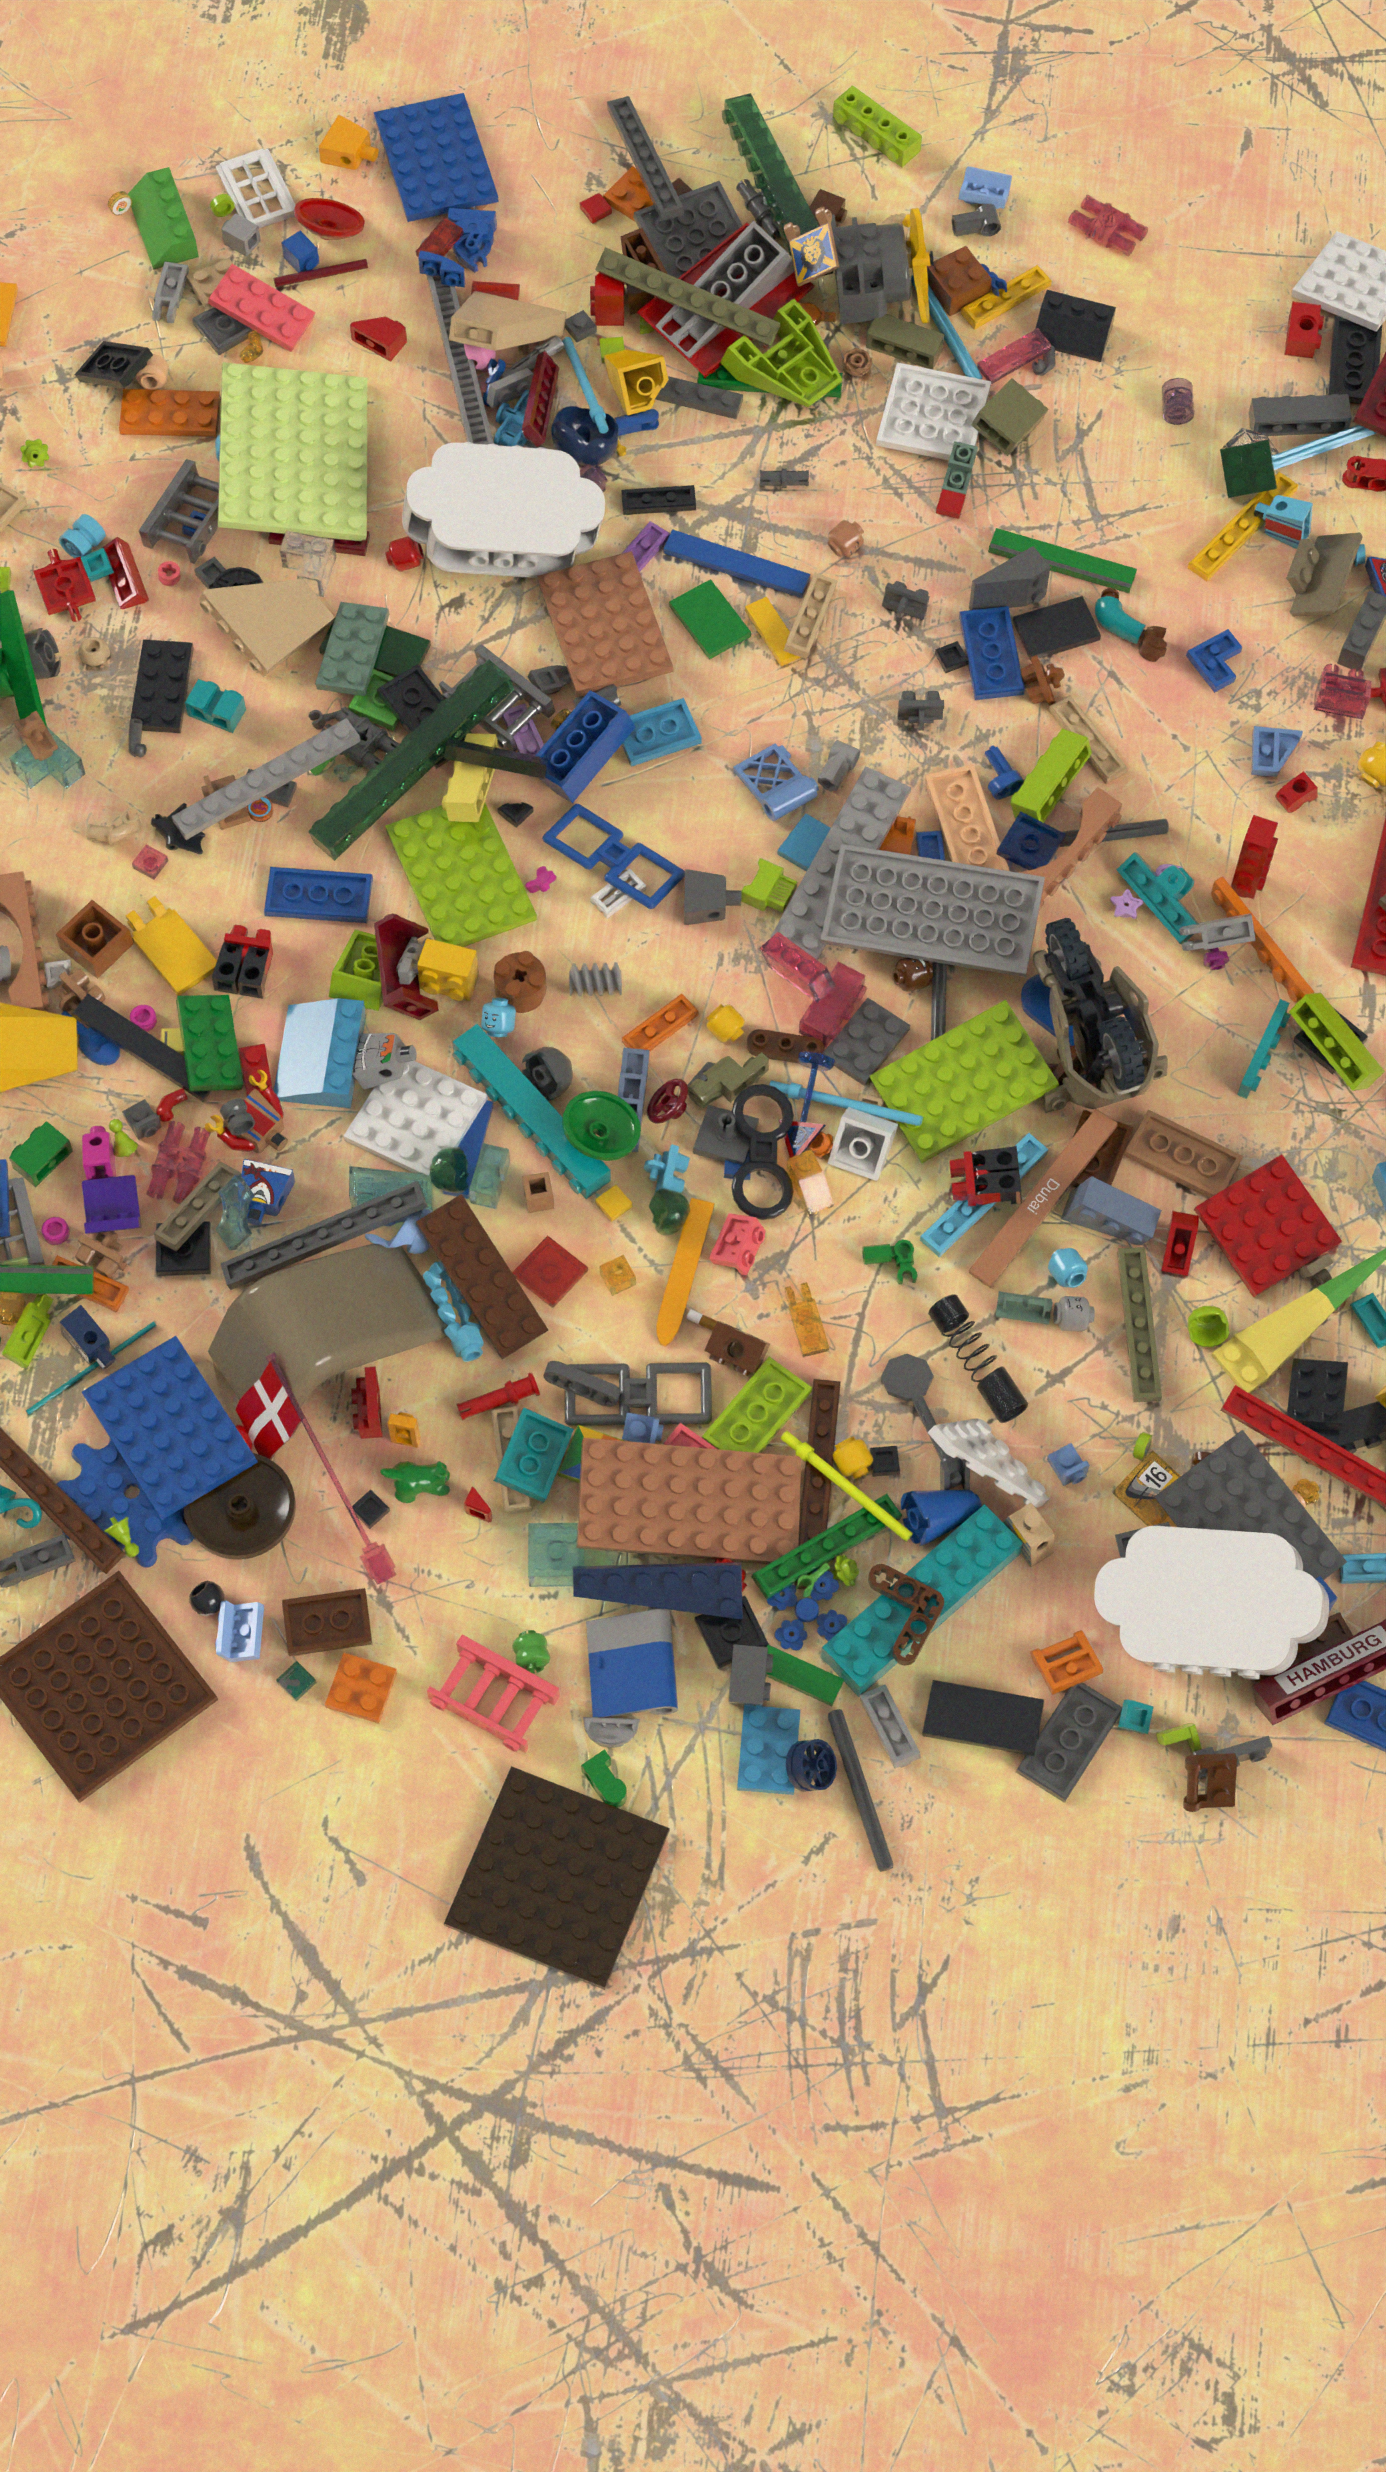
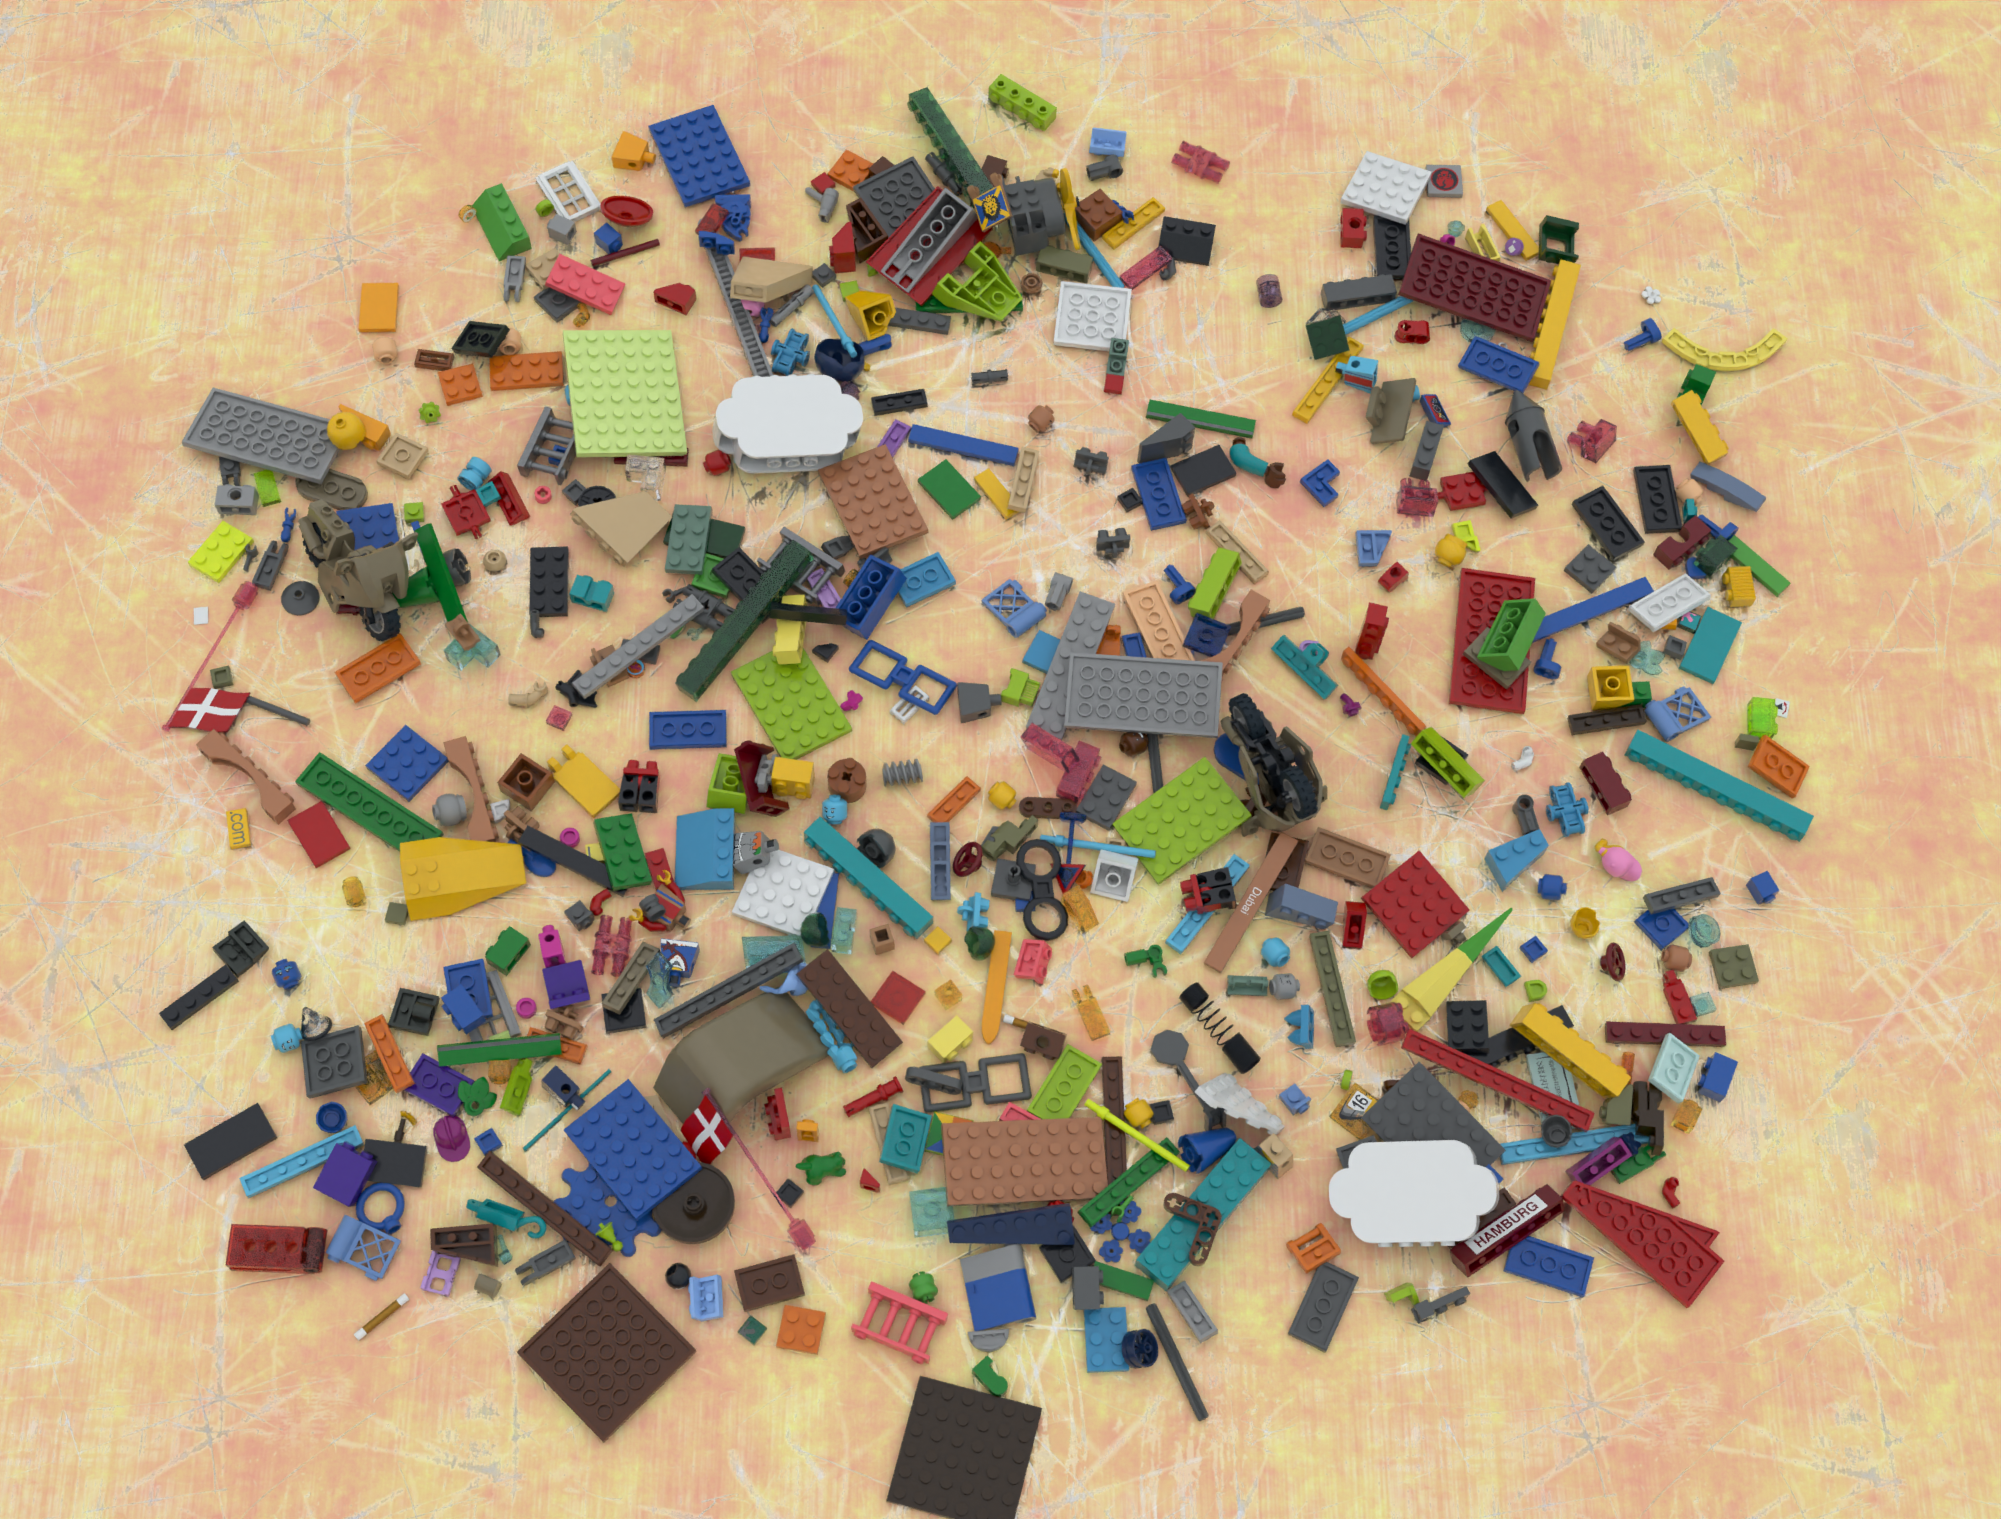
camera: 10 degrees left, 0 degrees up
lime piece [108,1119,138,1157] -> none
light grey plate [487,368,533,408] -> none
dark red plate [522,350,560,447] -> none
green dish [562,1091,641,1161] -> none
olive plate [595,247,781,347] -> none
dark grey plate [607,96,684,221] -> none
medium blue bracket [622,1412,664,1444] -> none
lime plant [830,1555,859,1586] -> none
black tile [922,1680,1045,1756] -> none
olive brick [971,378,1049,456] -> none
lavender plate [1110,889,1143,919] -> none
teal plate [1118,1699,1154,1734] -> none
light grey hinge [1179,913,1256,951] -> none
reddish brown plate [1183,1753,1237,1812] -> none
none -> dark orange tile [414,349,455,371]
none -> orange plate [438,363,483,406]
none -> light grey piece [805,187,839,223]
none -> light yellow brick [927,1015,973,1063]
none -> dark azure tile [1284,1005,1314,1049]
none -> clear pink brick [1367,1002,1409,1046]

